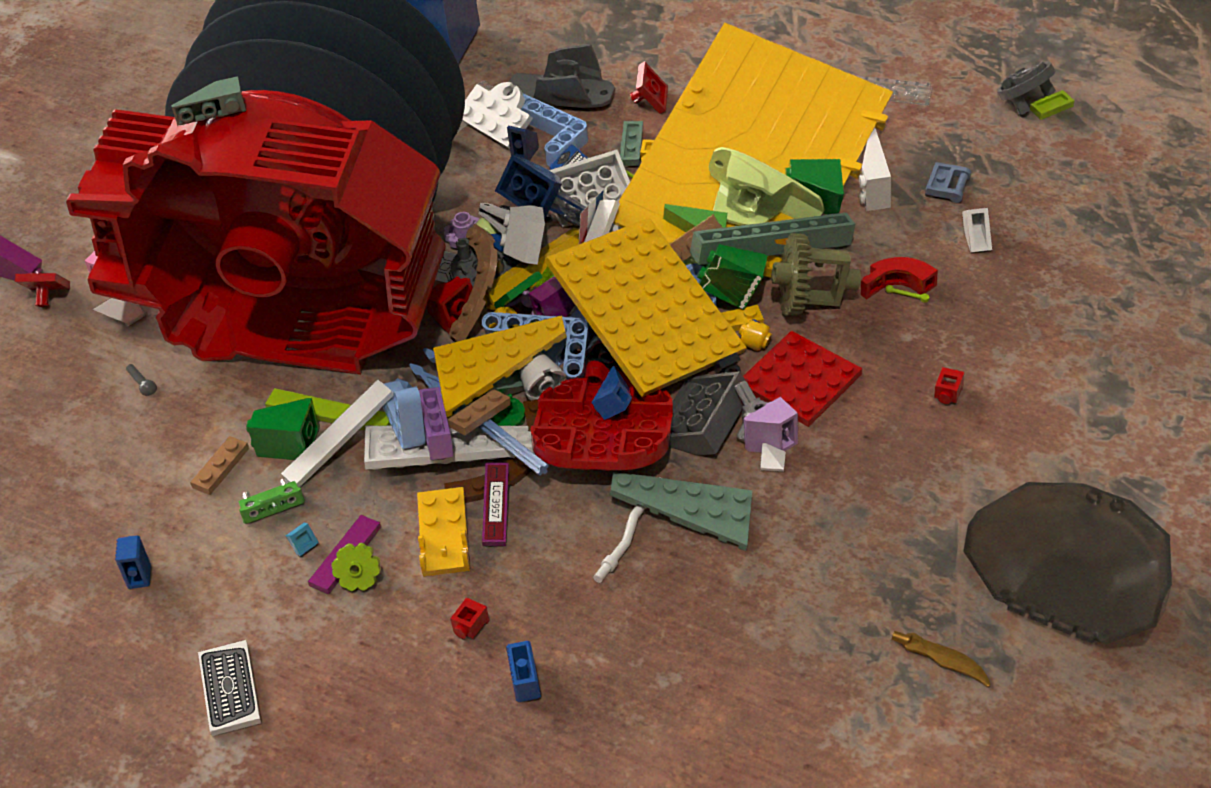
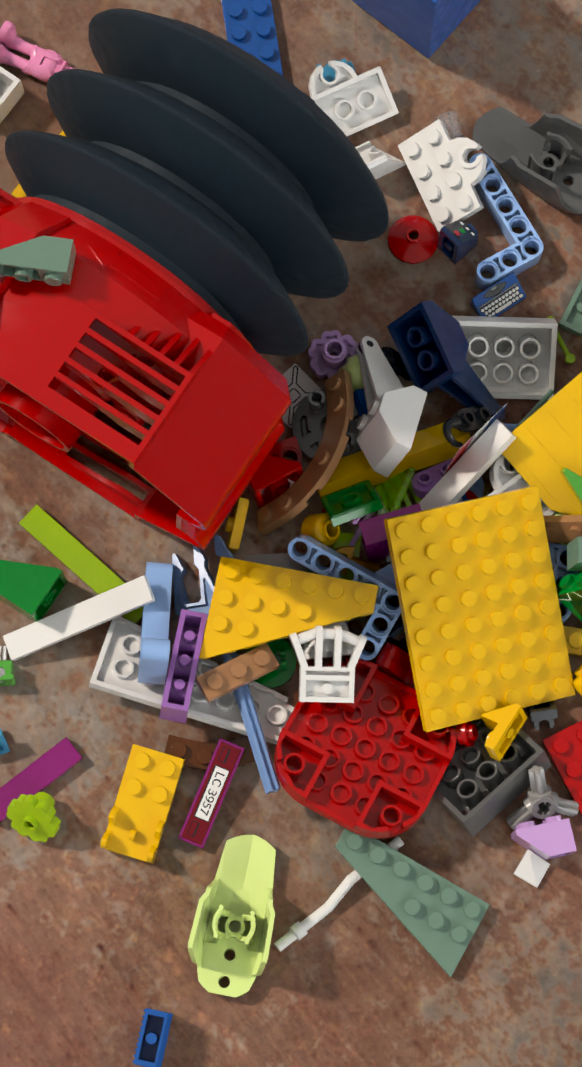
camera: 20 degrees right, 30 degrees up
red brick [450,597,490,639] -> none
blue slope [591,366,632,420] -> none
none -> yellowish green piece [188,835,276,998]
none -> yellow plate [225,497,249,554]
none -> white plate [289,625,367,703]
none -> red dish [388,215,438,264]
none -> red plate [456,721,478,747]
none -> yellow slope [481,703,527,762]

